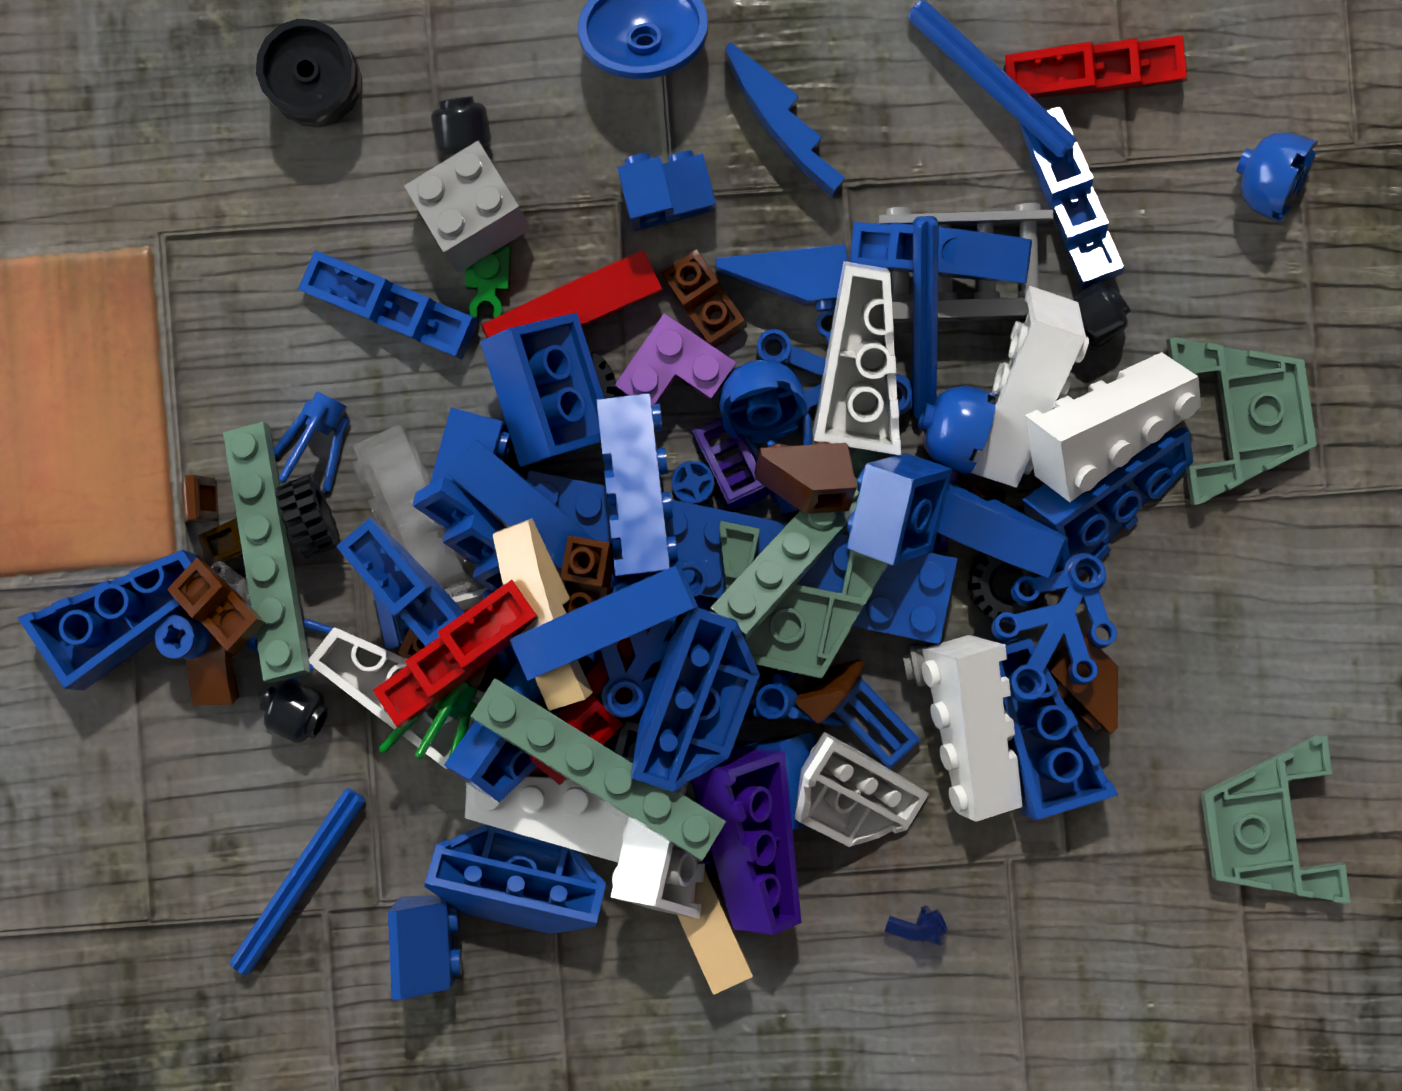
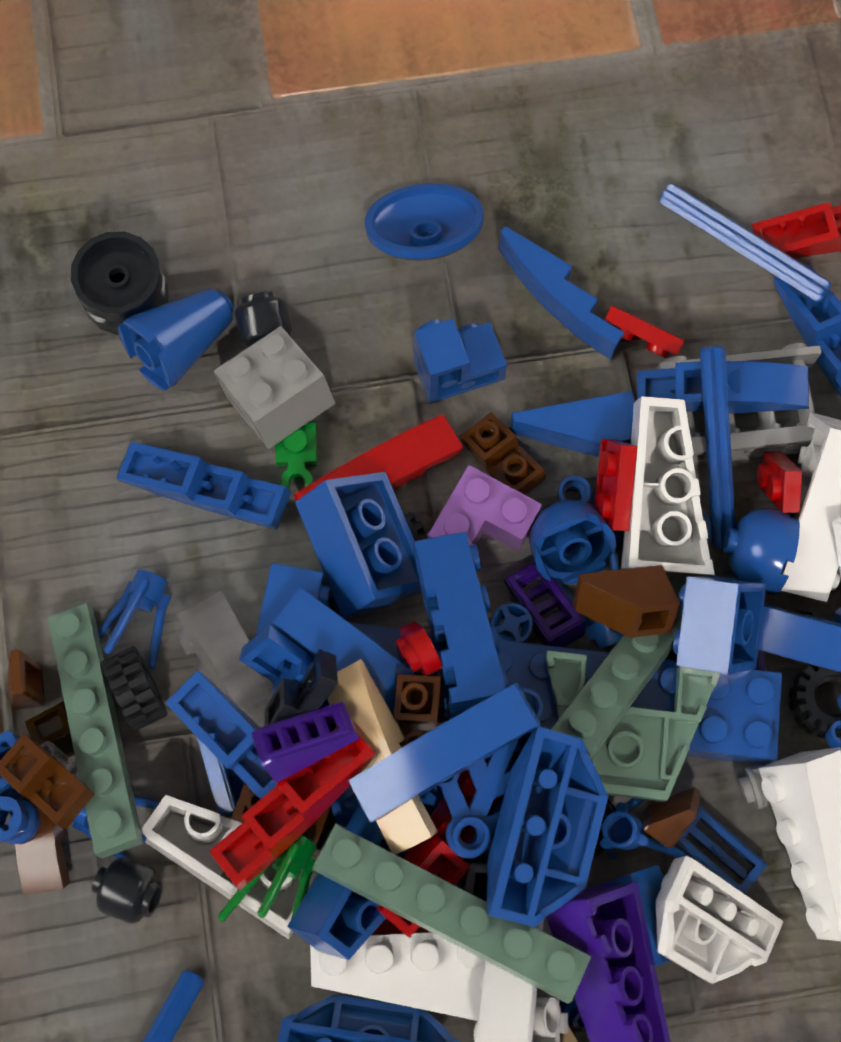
camera: 10 degrees left, 15 degrees down
none -> blue cone [118,288,234,391]
none -> dark purple slope [251,701,359,783]
none -> black slope [264,649,338,726]
none -> red plate [395,621,442,676]
none -> red plate [594,439,638,531]
none -> red plate [604,305,685,359]
none -> red plate [757,451,802,513]

